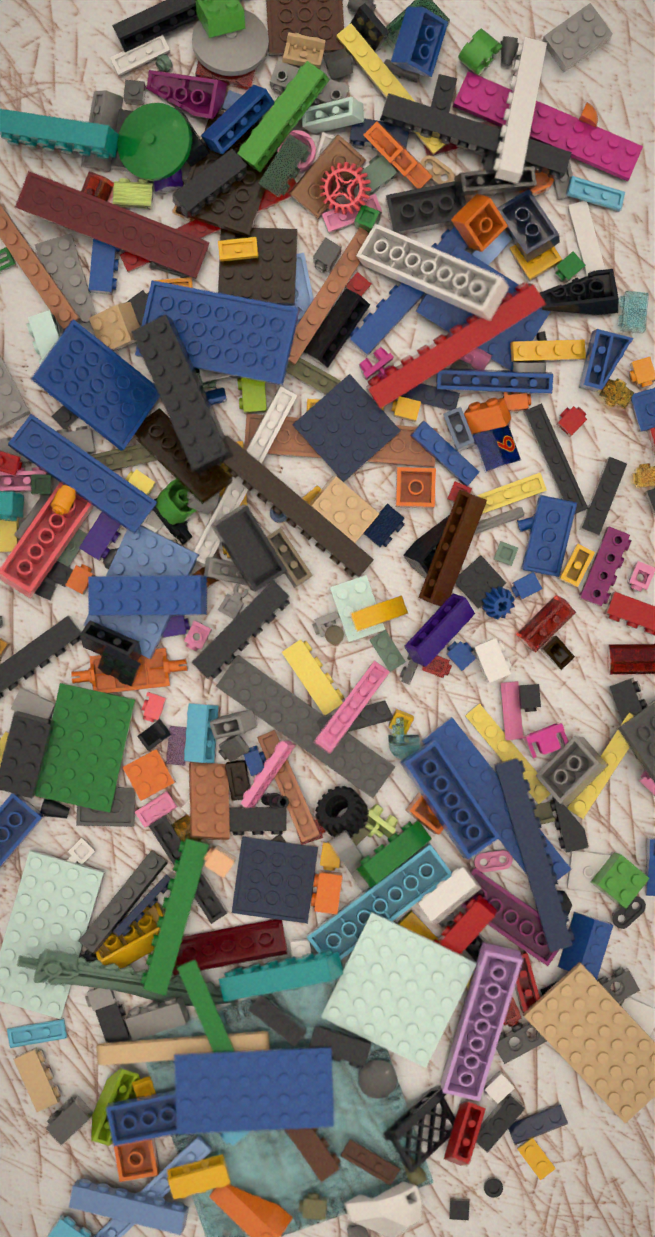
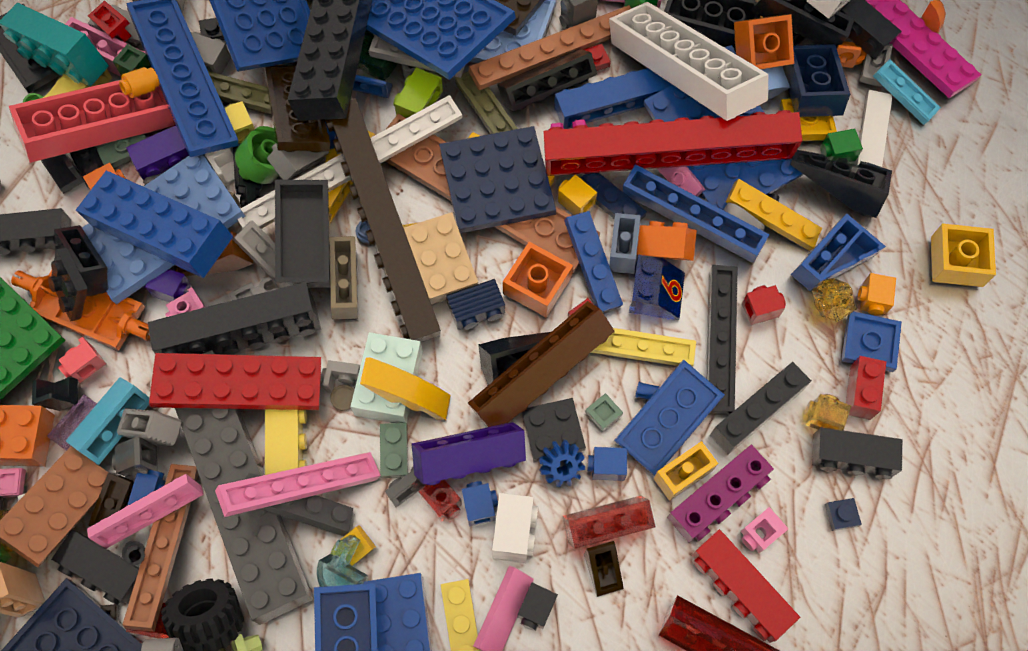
camera: 30 degrees right, 20 degrees down
light grey axle [475,507,524,534] -> none
orange brick [502,392,531,412] -> none
clear light blue brick [618,291,649,334] -> none
none -> red plate [149,353,321,410]

